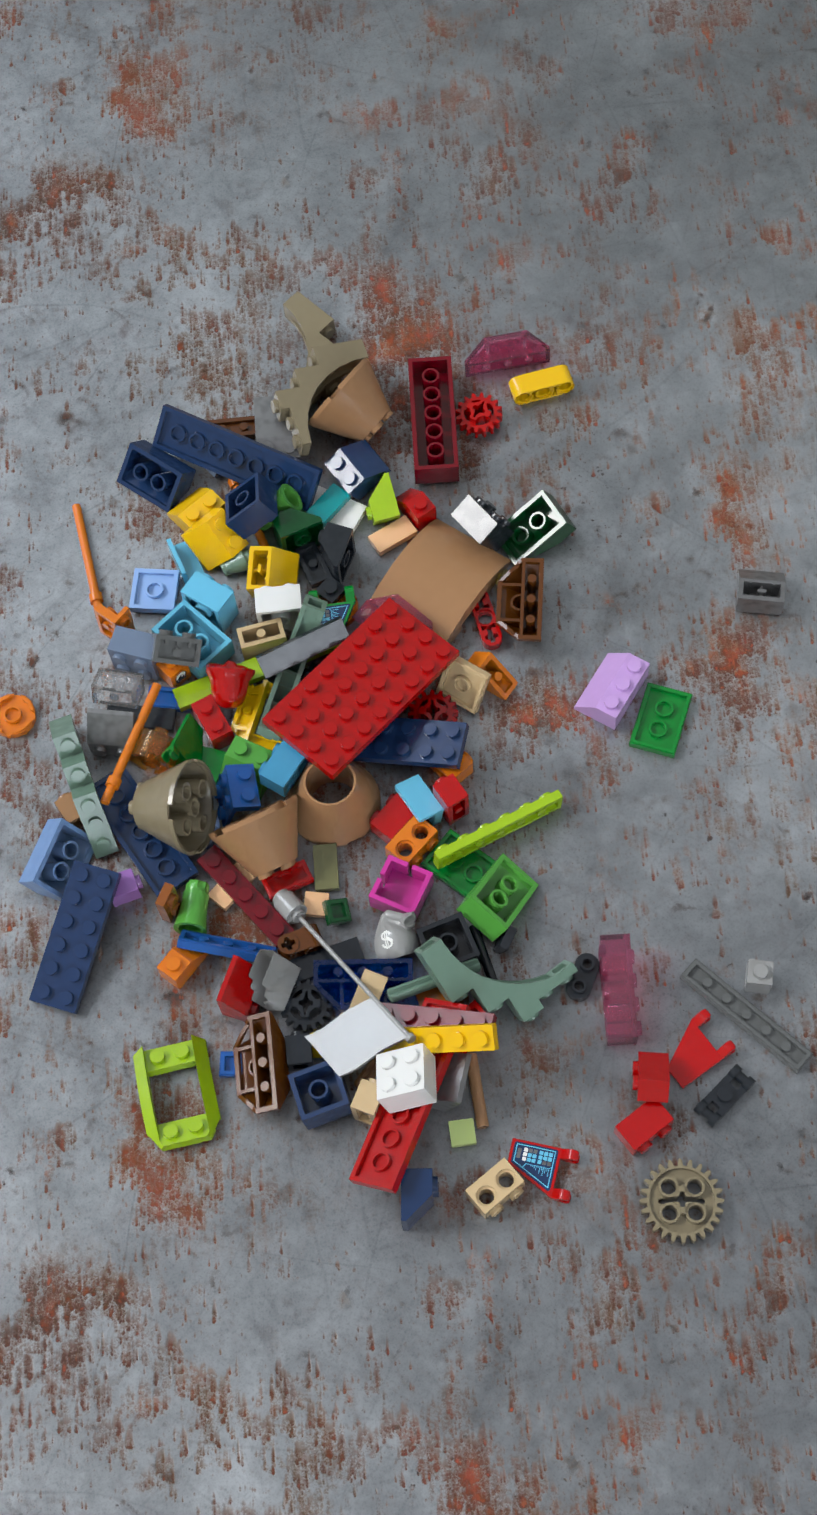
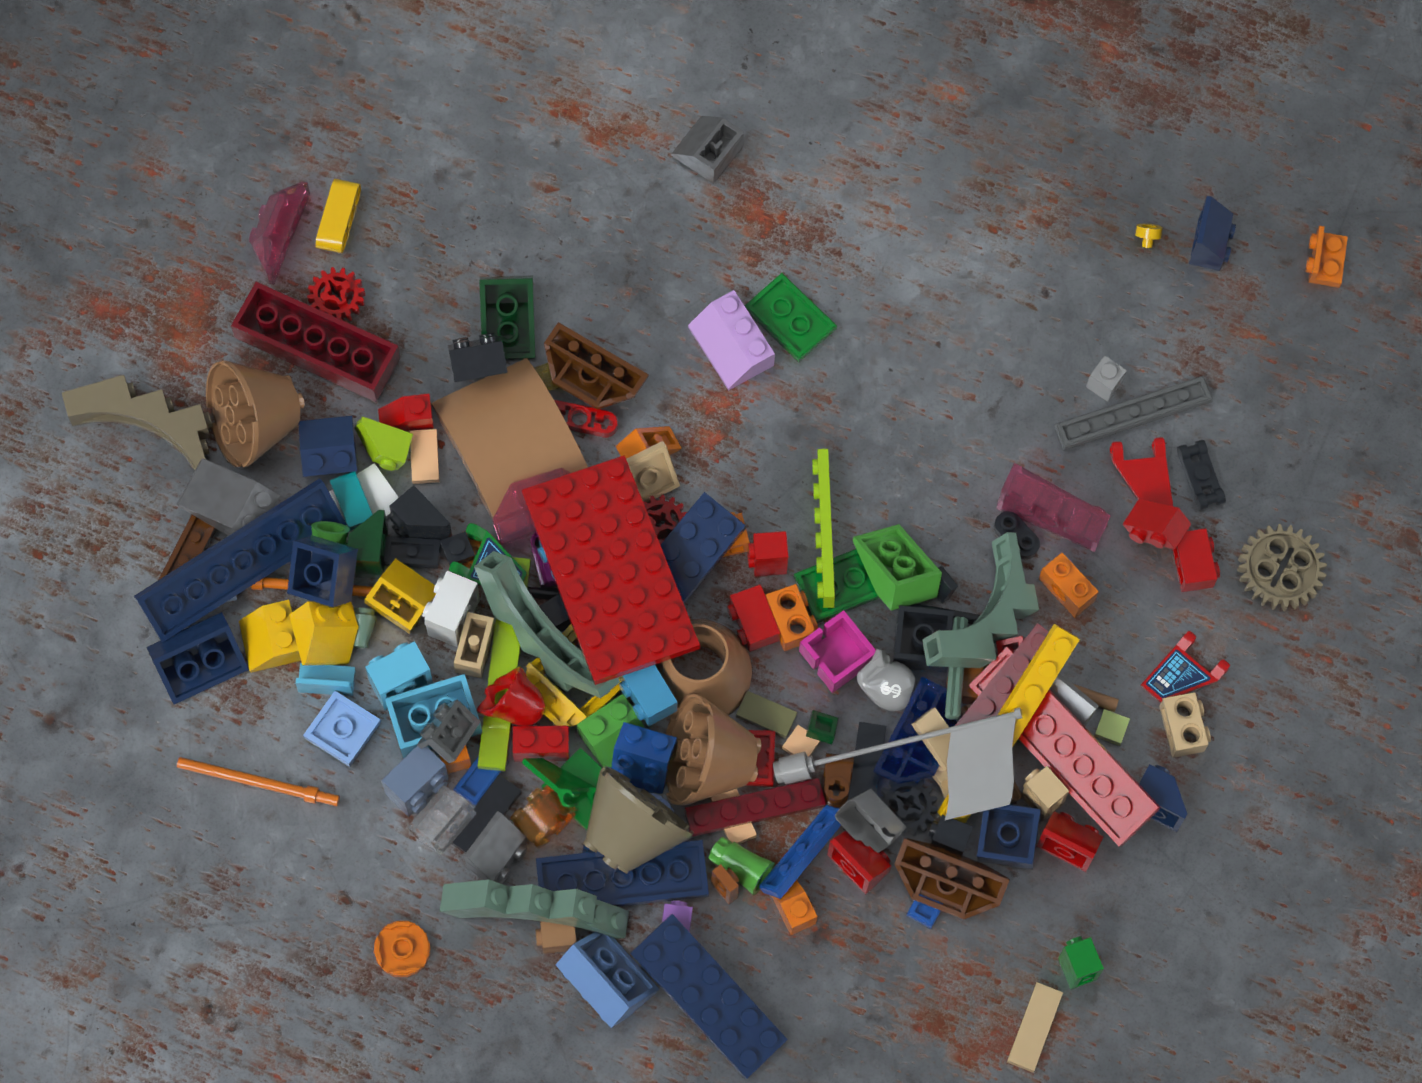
camera: 70 degrees left, 5 degrees up
orange bracket [94,603,135,639] -> none
orange bar [100,682,162,806] -> none
lime wedge [133,1035,221,1151] -> none
tile [255,616,349,679] -> none
dark tan arch [271,339,368,457] -> none
white brick [376,1043,437,1113] -> none
medium azure panel [395,774,444,826] -> none
none -> tan tile [1007,982,1063,1072]
none -> red slope [1036,811,1104,872]
none -> orange brick [1039,552,1099,618]
none -> green brick [1058,936,1104,990]

